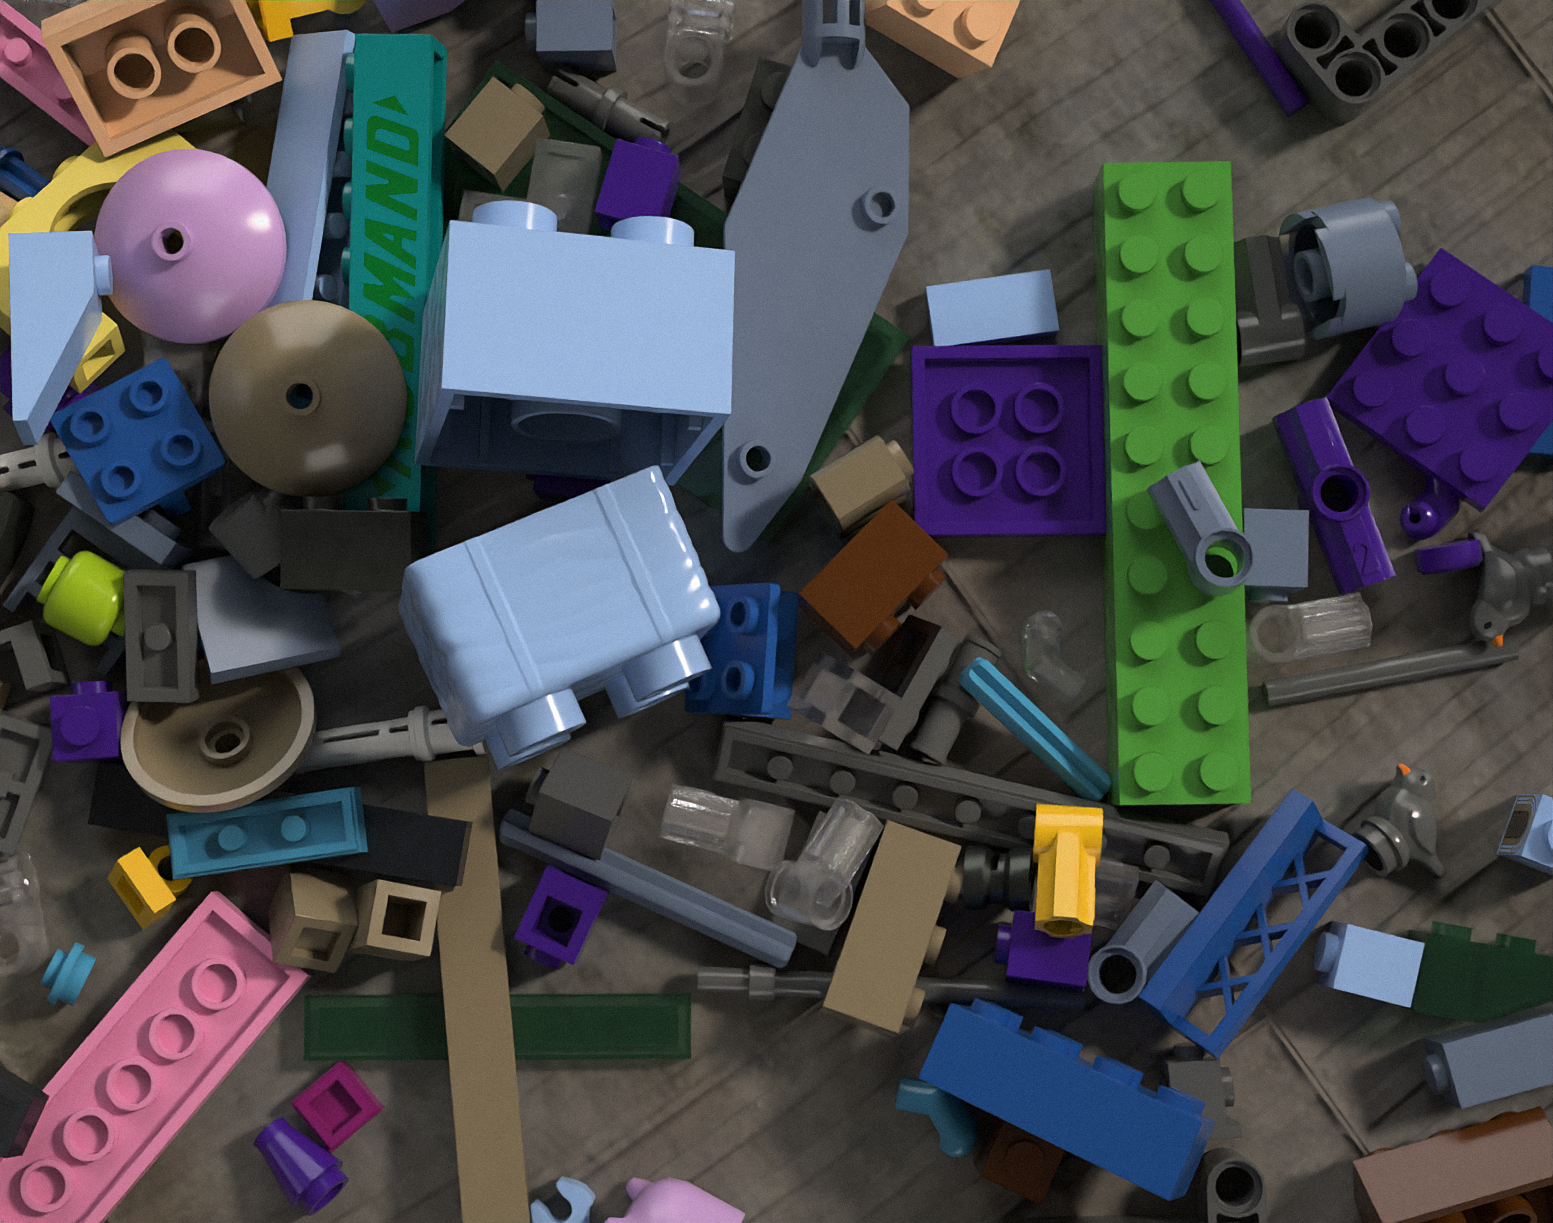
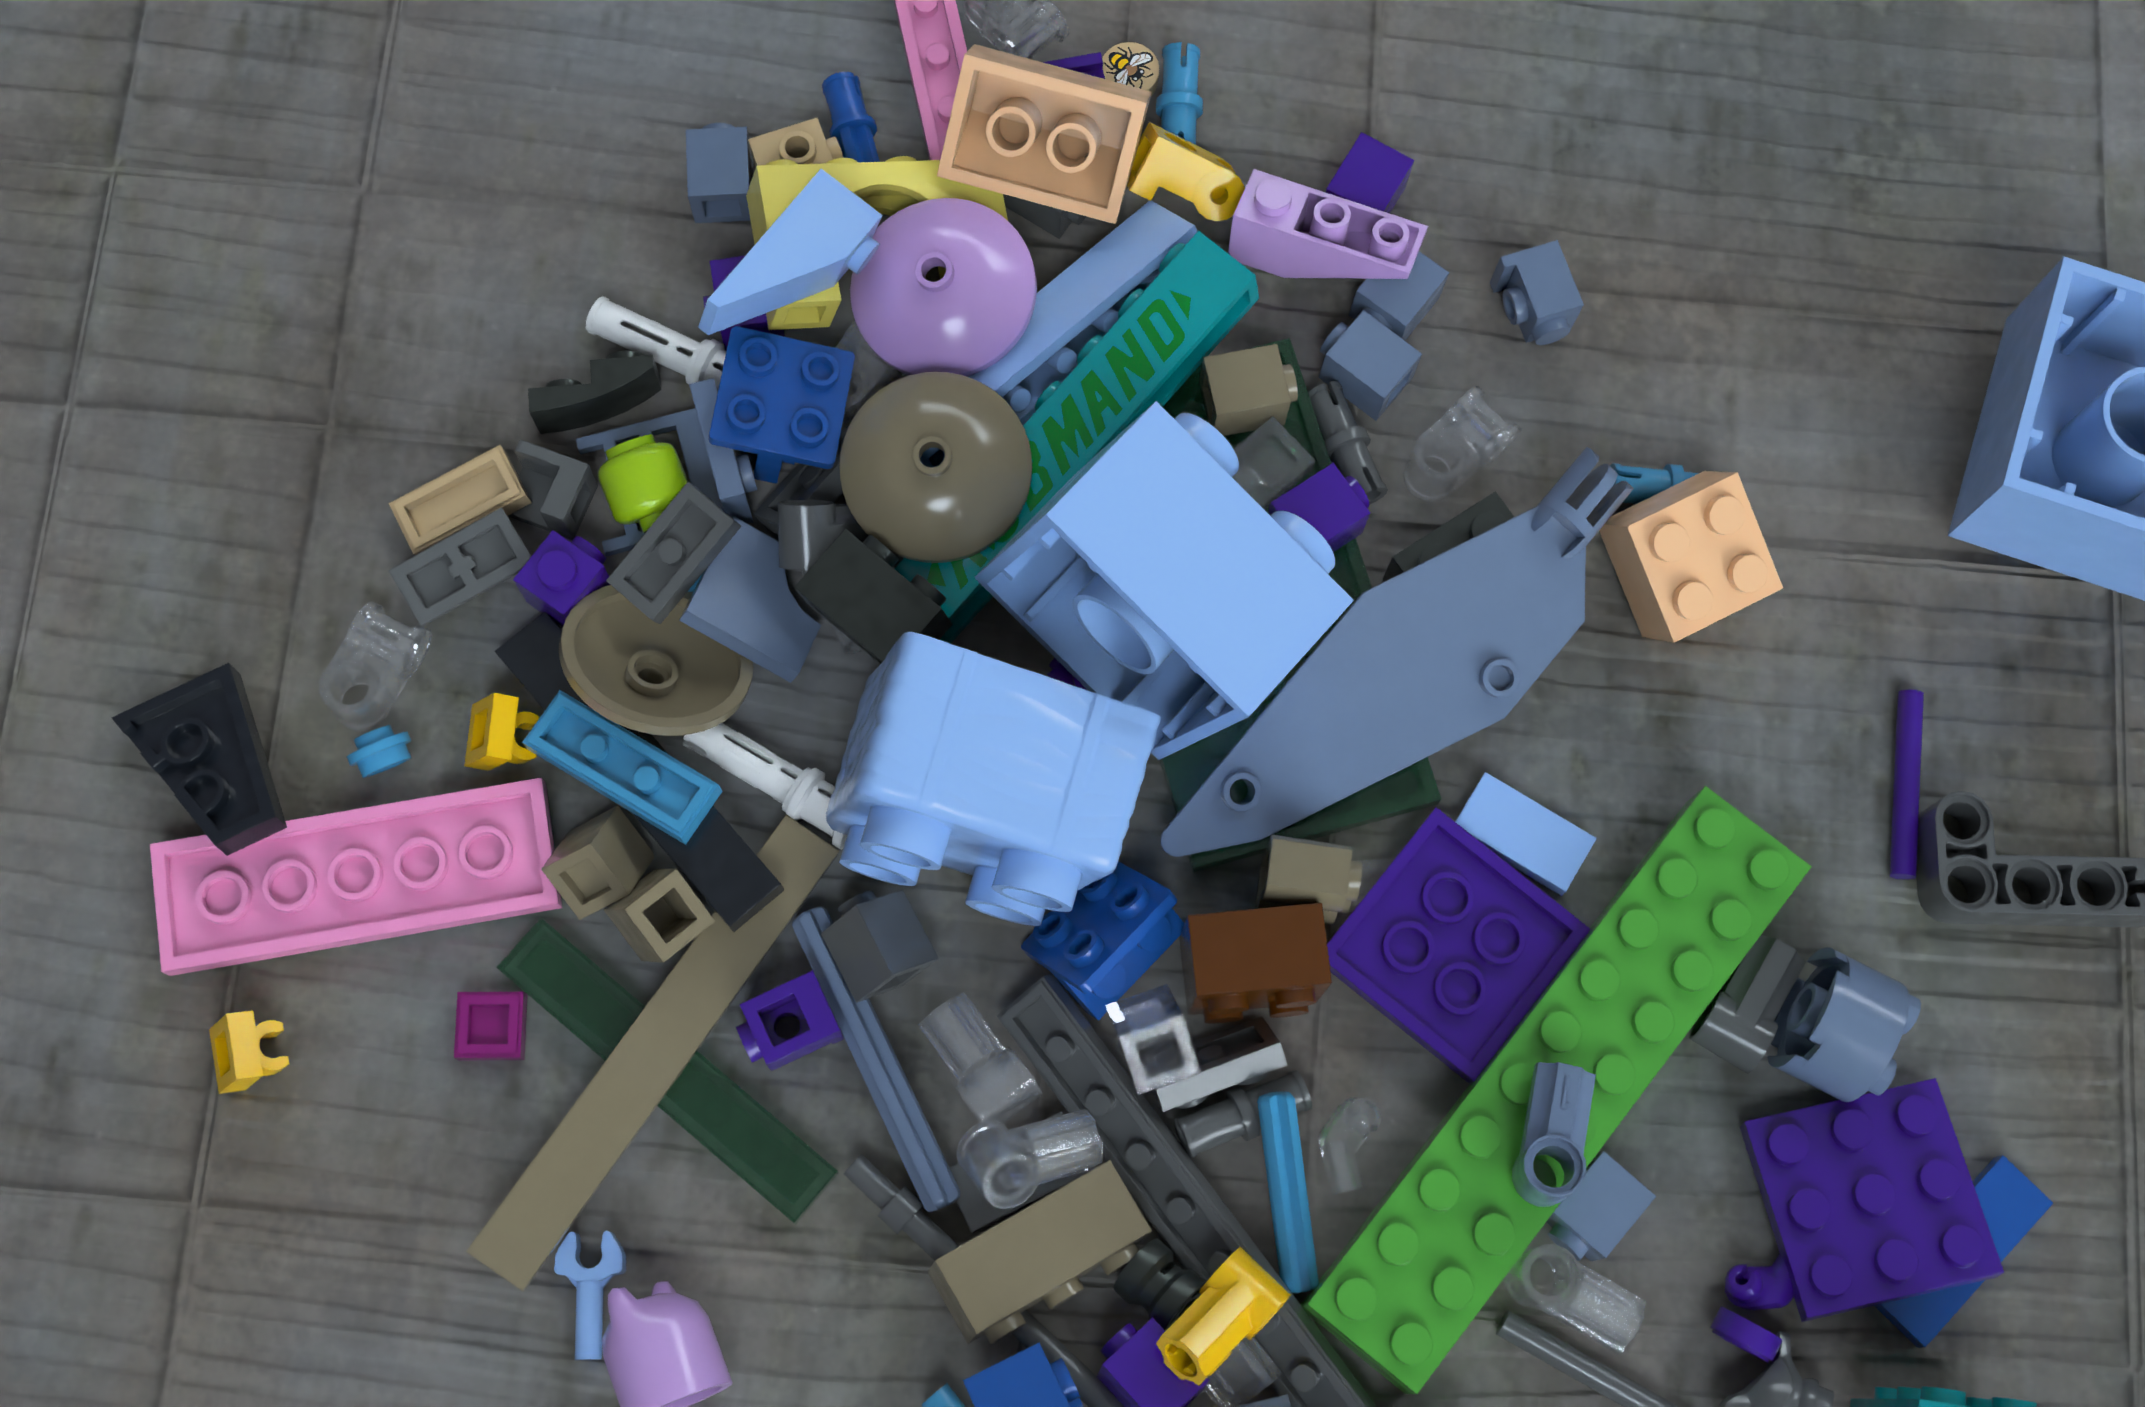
camera: 30 degrees right, 10 degrees down
dark purple cone [253,1117,349,1216] -> none
dark purple piece [1272,397,1396,596] -> none

